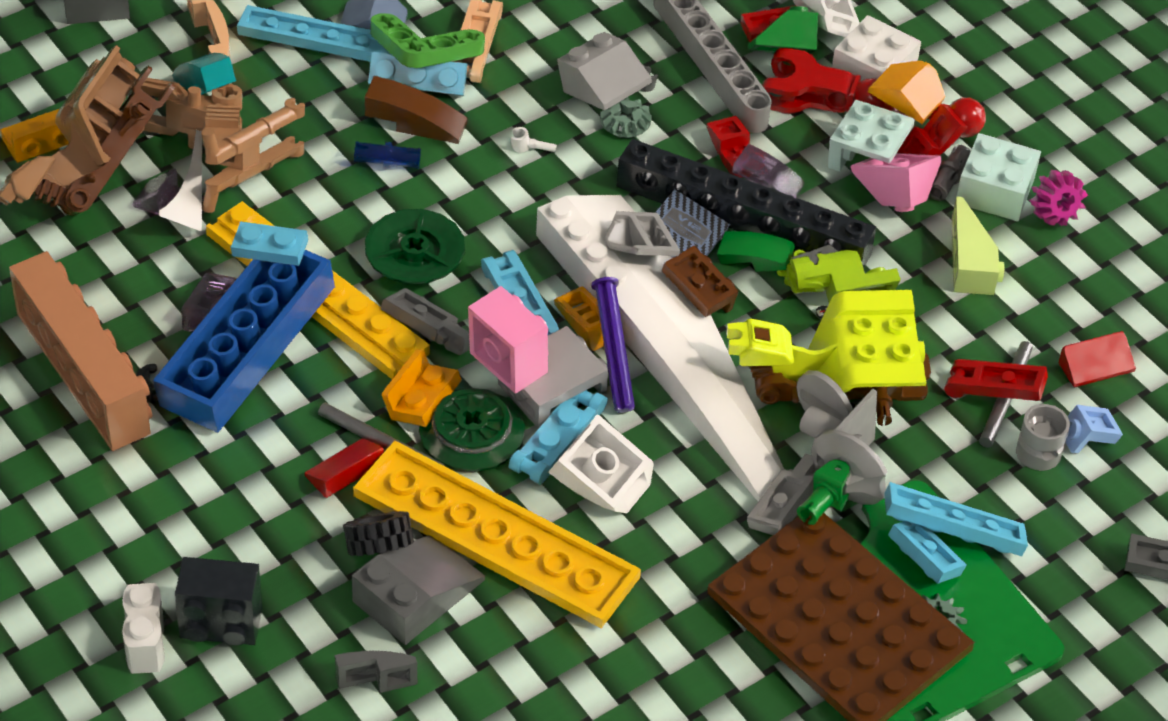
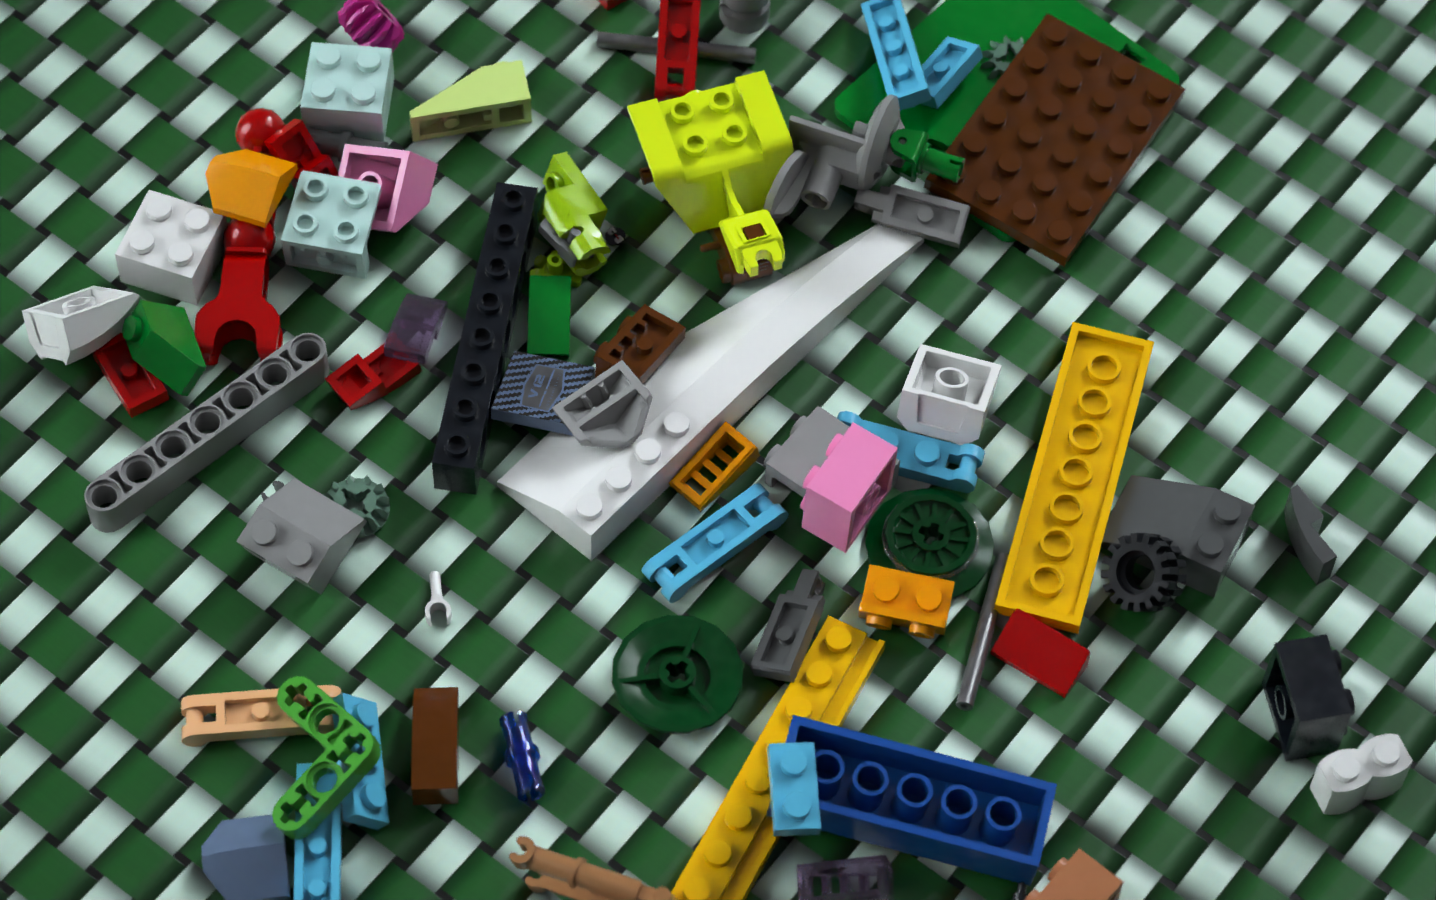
camera: 105 degrees left, 10 degrees up
dark purple axle [591,277,635,413] -> none

